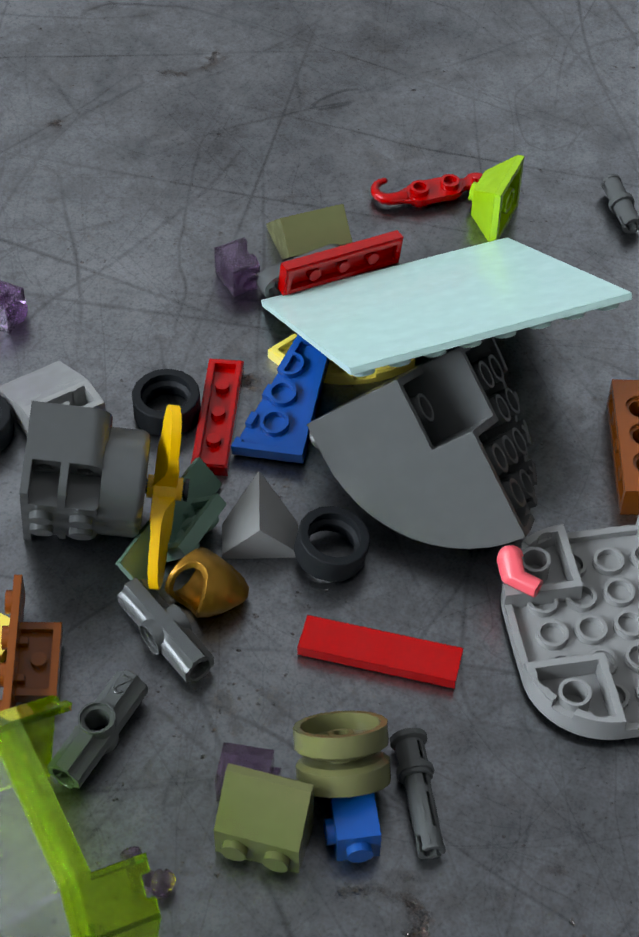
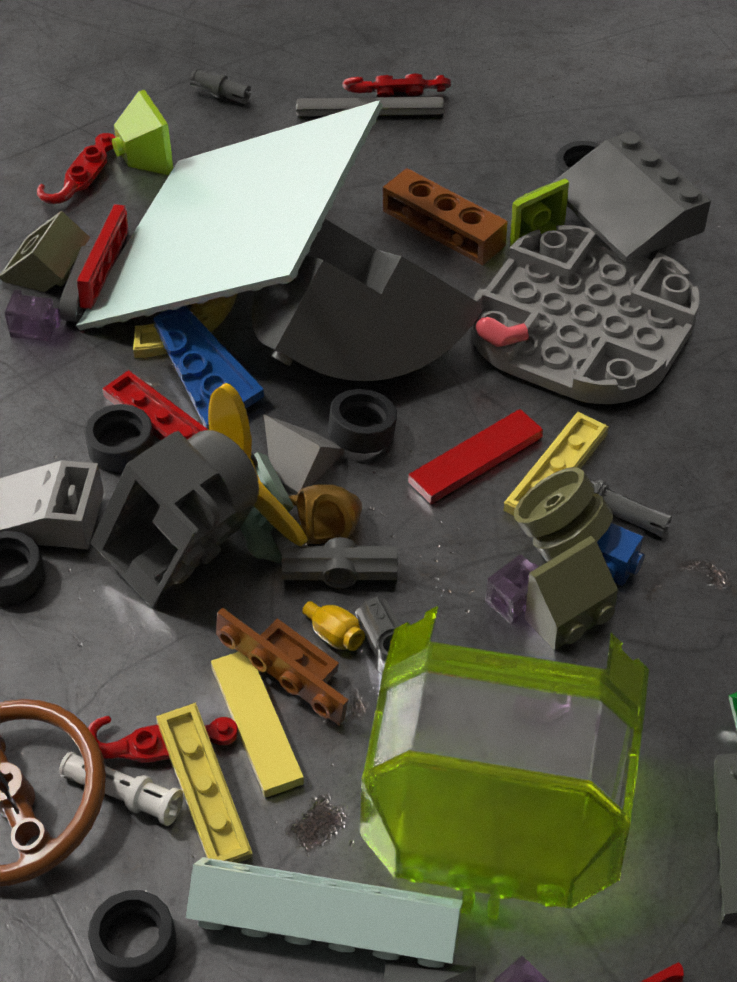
camera: 50 degrees left, 0 degrees up
none -> yellow plant [302,601,365,651]
none -> light yellow tile [503,412,609,516]

